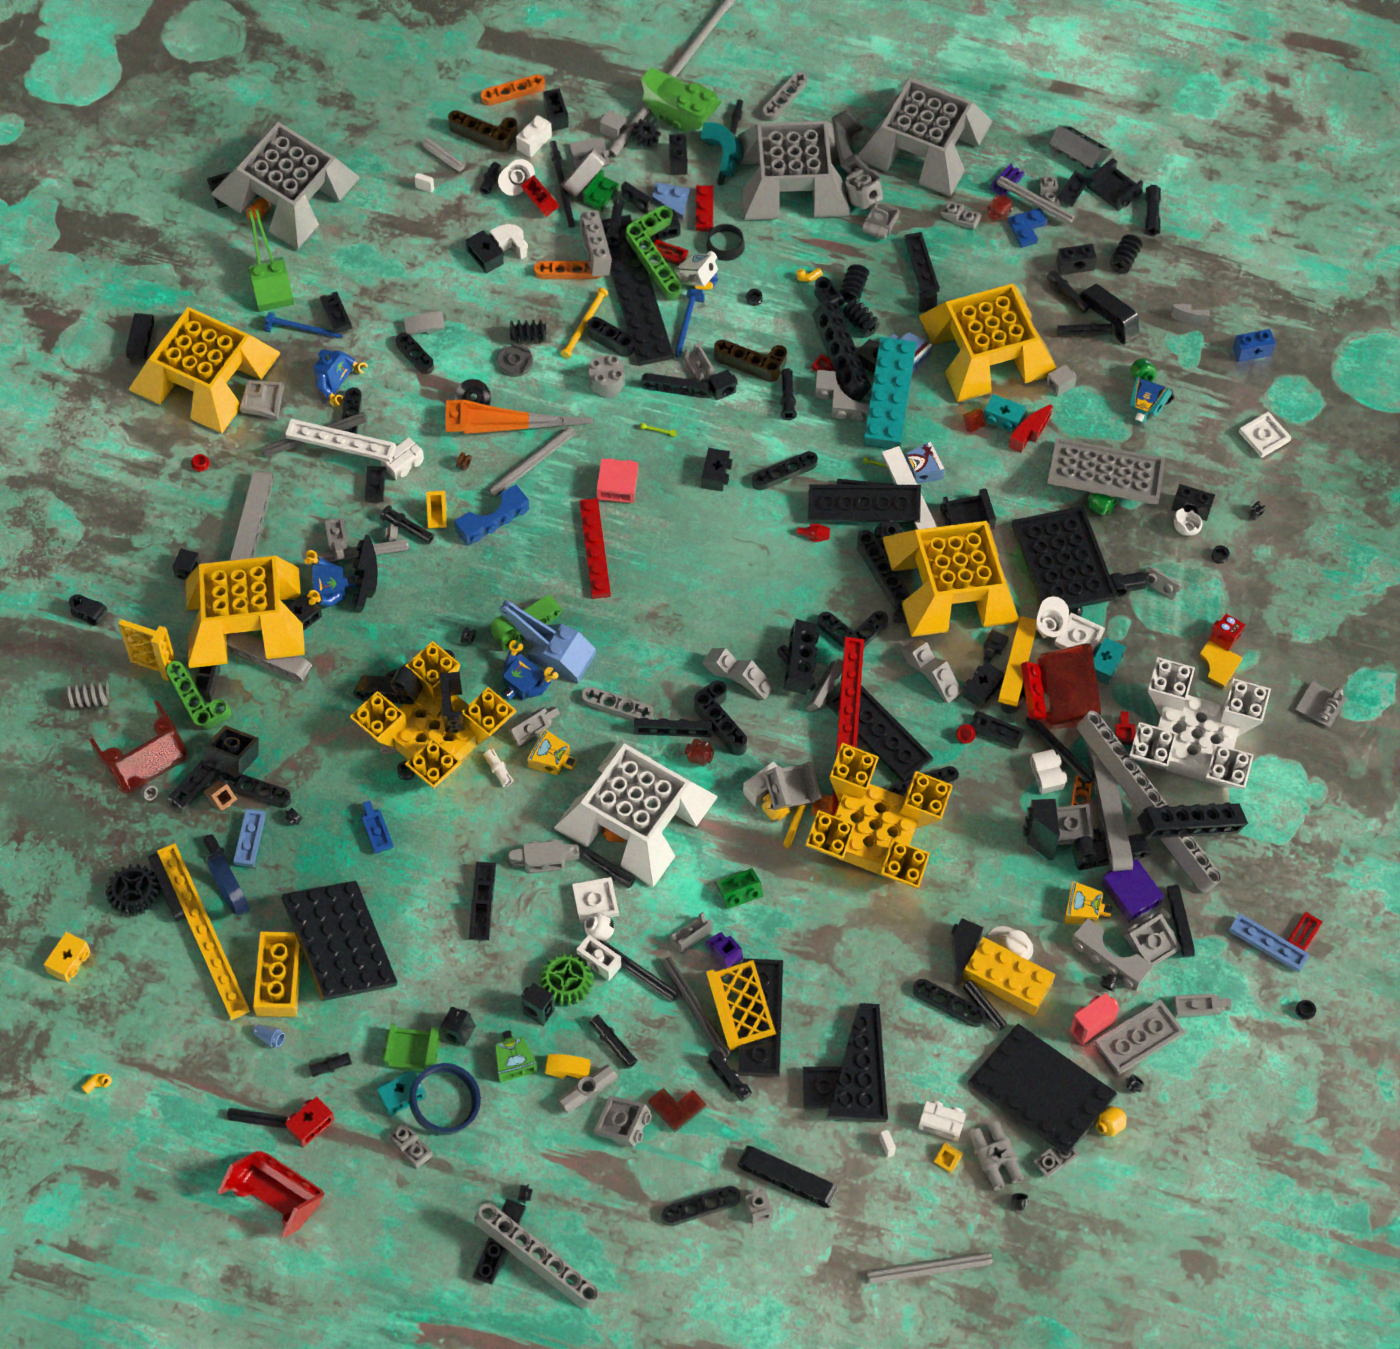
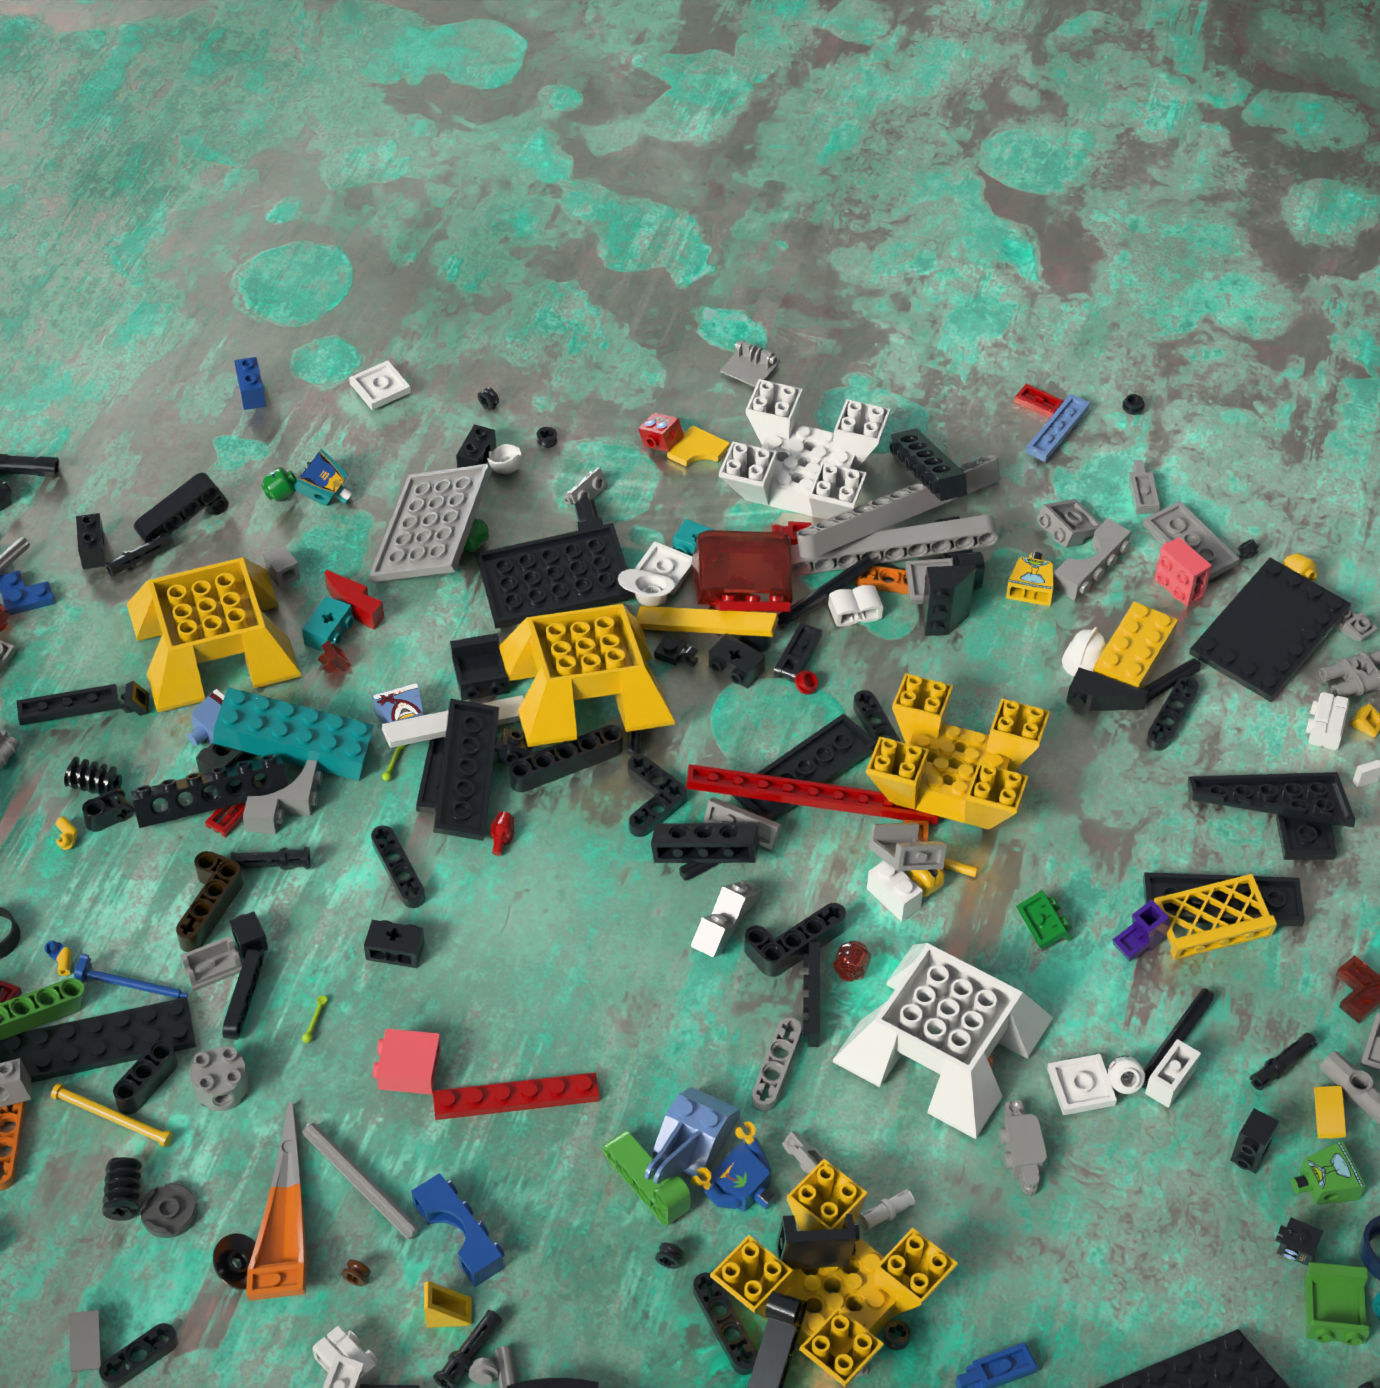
camera: 90 degrees left, 10 degrees down
black slope [469,862,496,941] -> none
yellow torso [527,729,577,775] -> none
bright green gear [539,952,594,1007] -> none
black pin [580,847,636,888] -> none
dark grey axle [662,957,730,1058] -> none
light grey hinge [669,912,713,954] -> none
white torso [674,251,718,286] -> none
black hinge [707,1050,752,1102] -> none
black bush [747,289,763,306] -> none
black piece [843,298,880,337] -> none
light grey arch [901,639,962,703] -> none
black pin [1057,322,1112,337] -> none
black plate [1100,974,1119,992] -> none
dark purple brick [1102,859,1164,922] -> none
black piece [1109,234,1144,274] -> none
black beam [1167,884,1195,958] -> none
light grey slope [1171,303,1210,326] -> none

